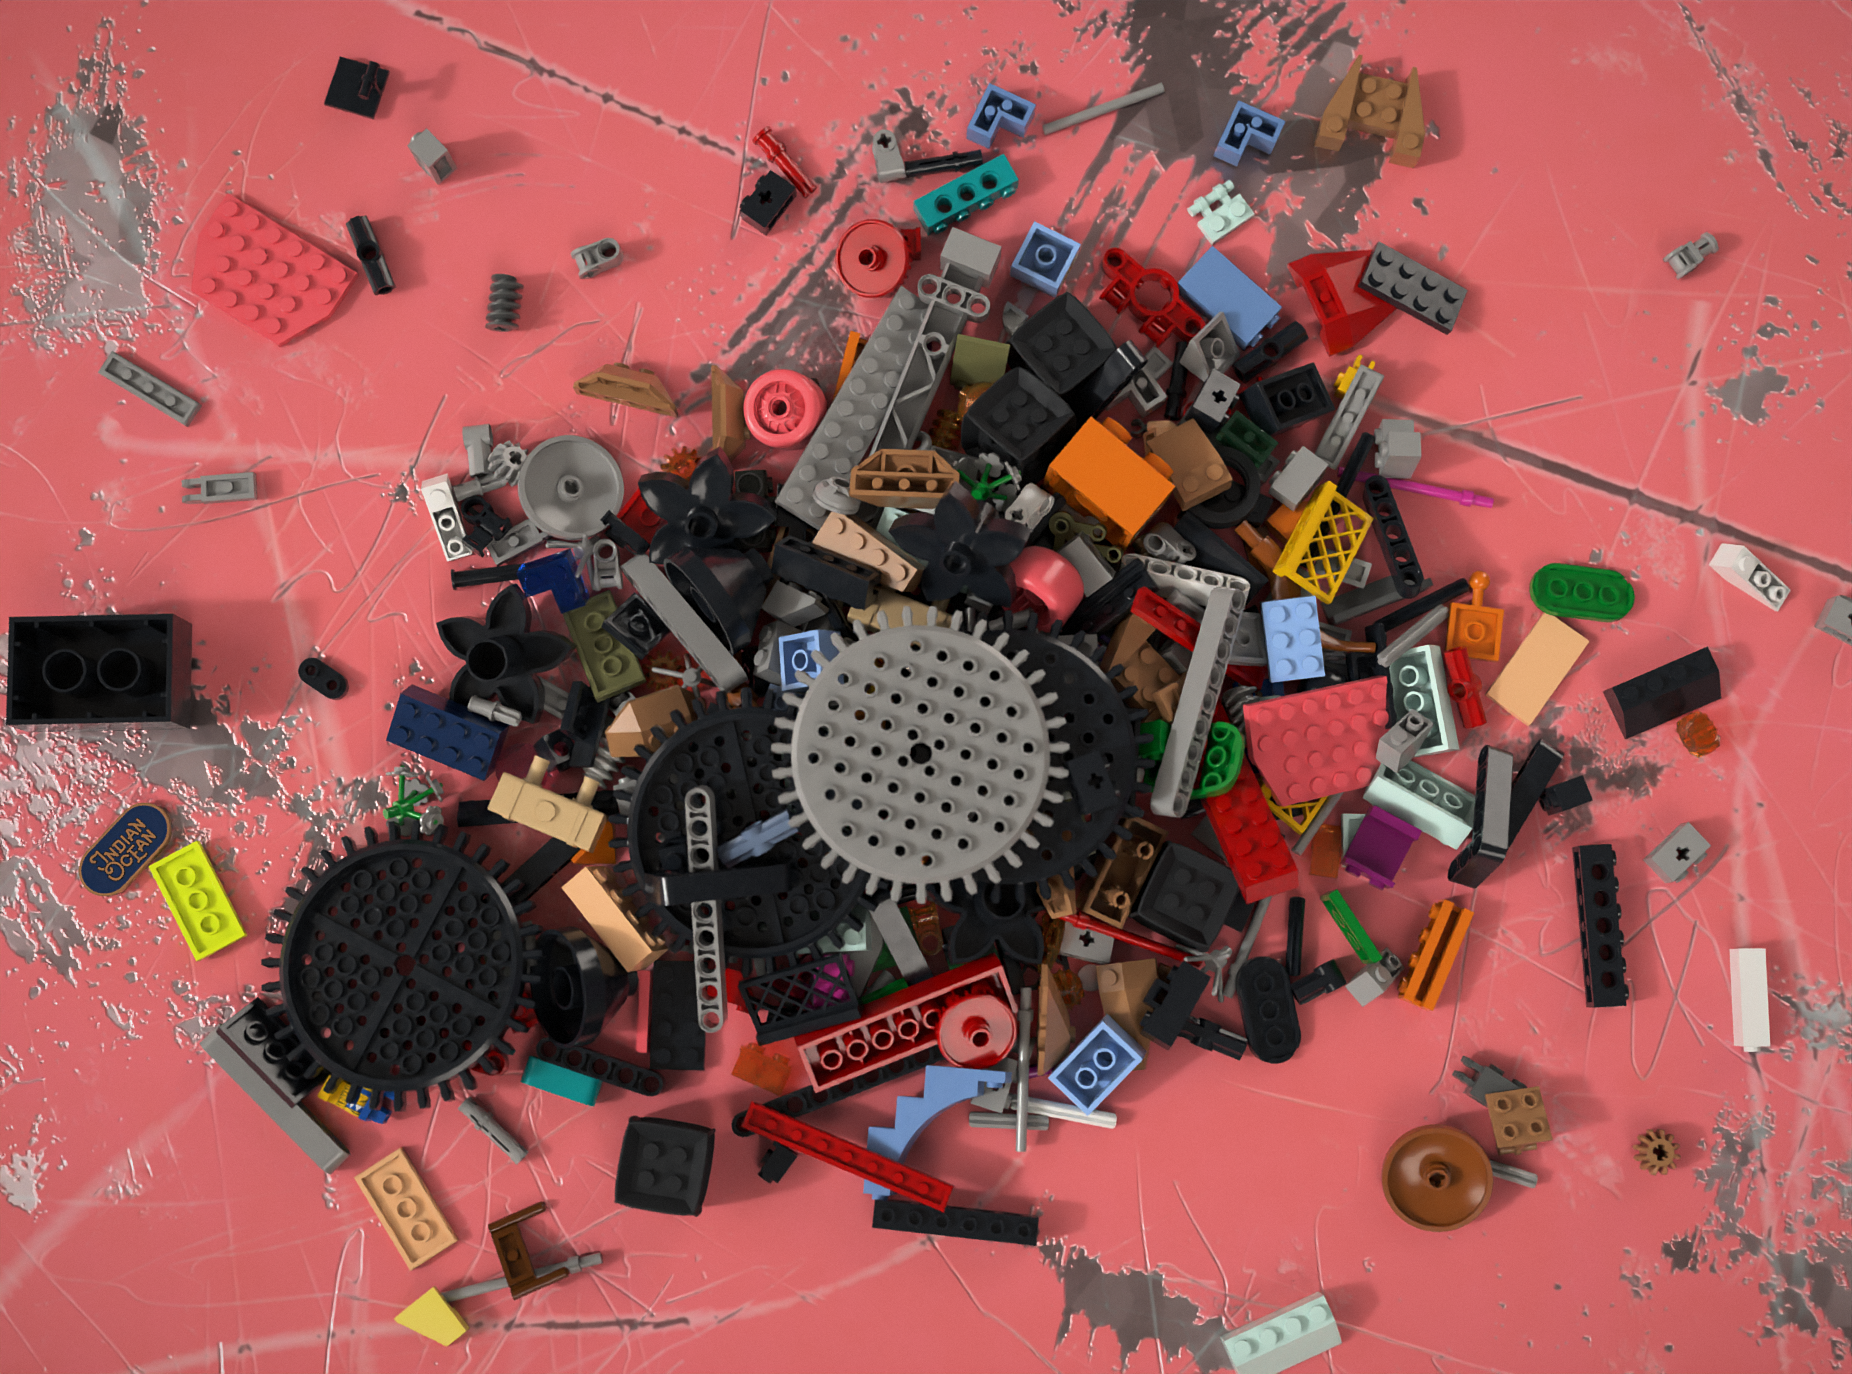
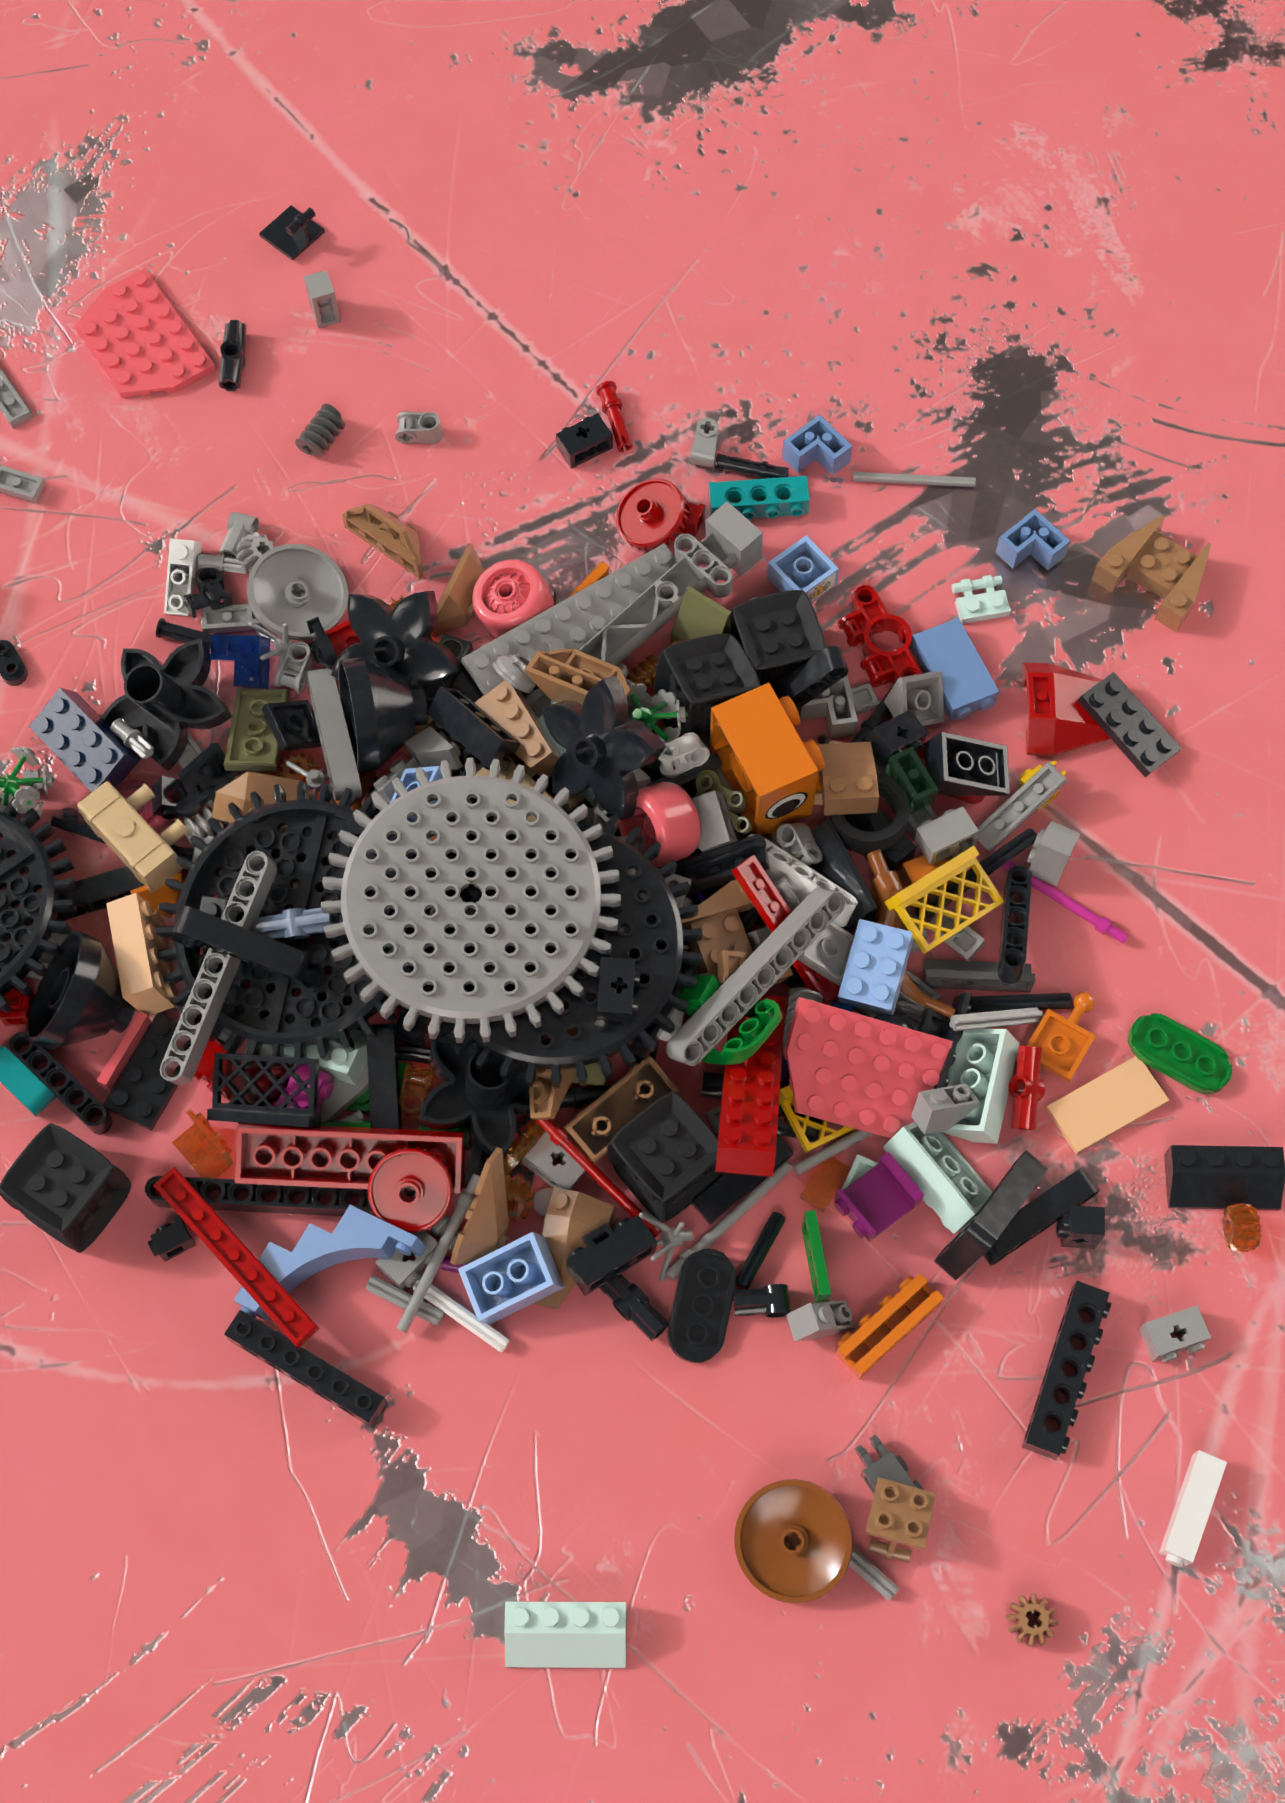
camera: 30 degrees right, 15 degrees down
black piece [1232,321,1309,384] -> none

